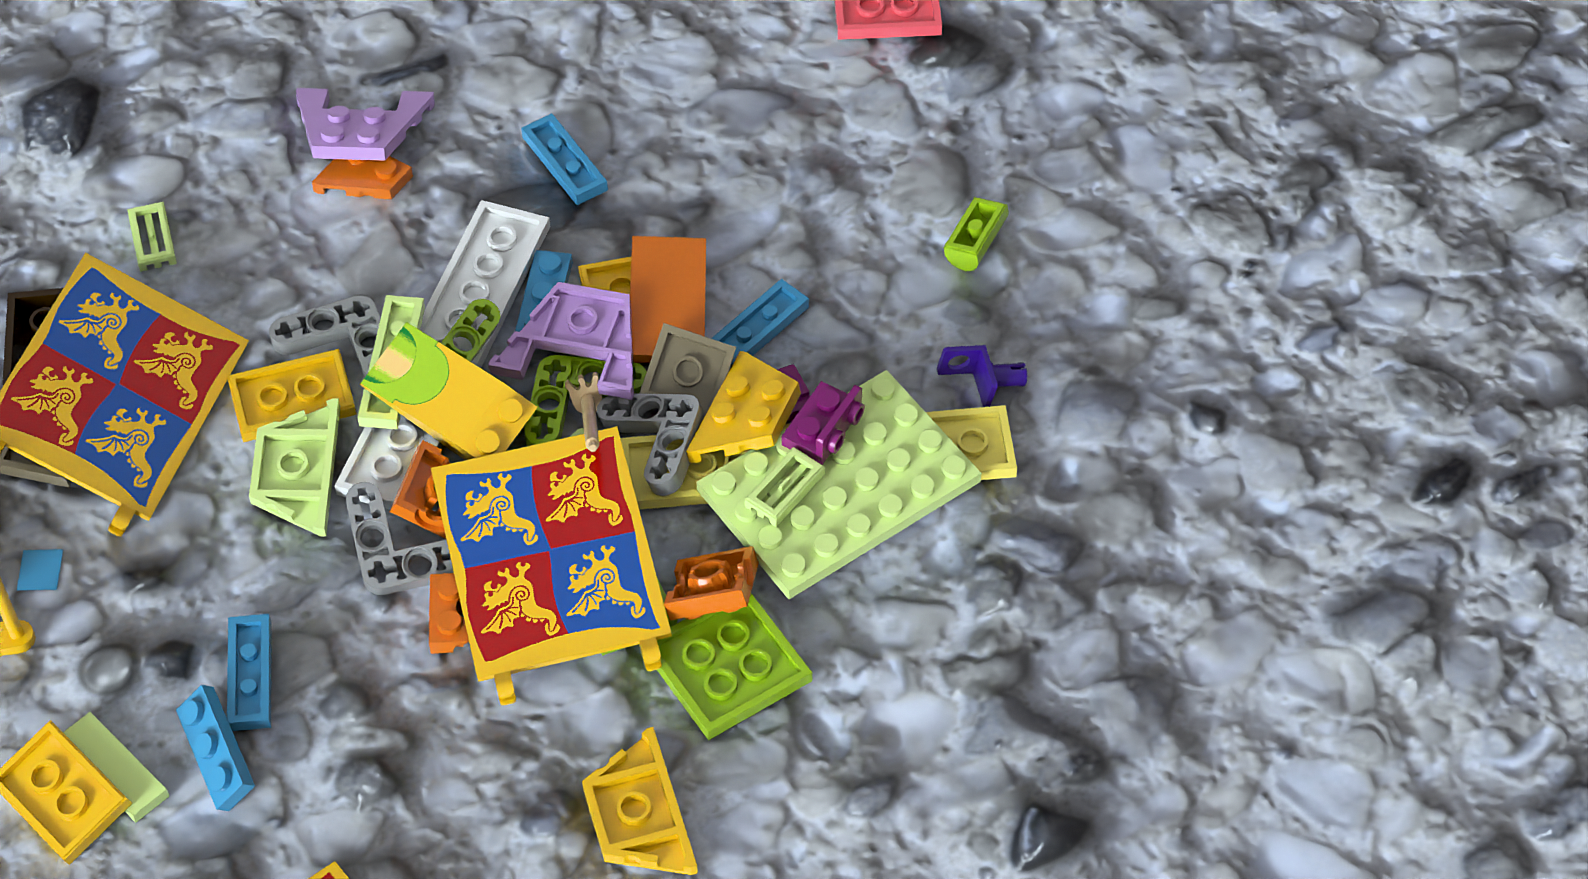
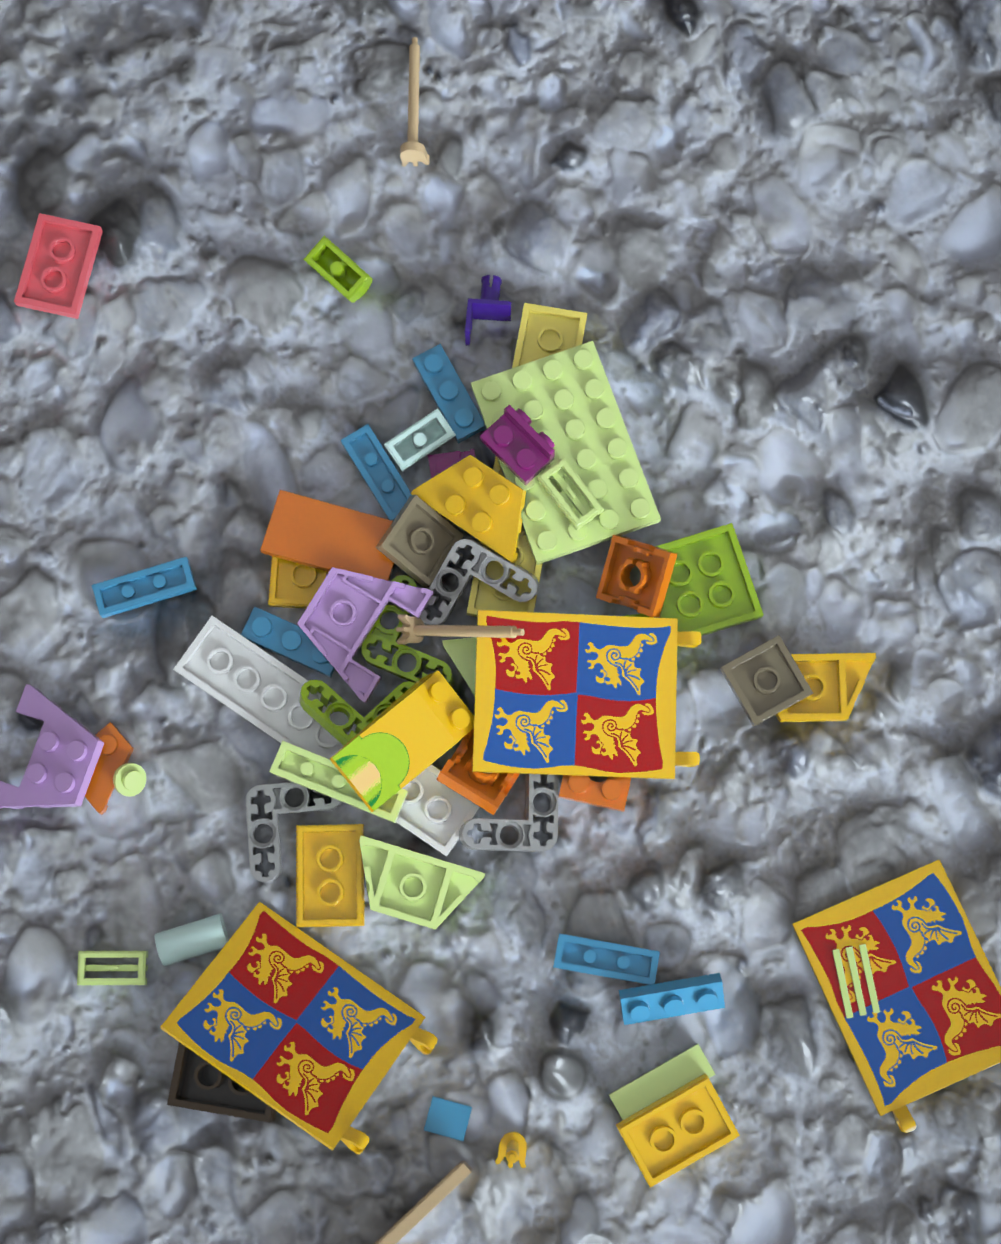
camera: 70 degrees left, 25 degrees up
none -> yellowish green plate [113,763,146,797]
none -> light aqua brick [154,913,229,966]
none -> light aqua brick [384,408,456,472]
none -> tan piece [400,37,429,167]
none -> dark azure plate [412,344,486,443]
none -> dark tan plate [720,635,813,727]

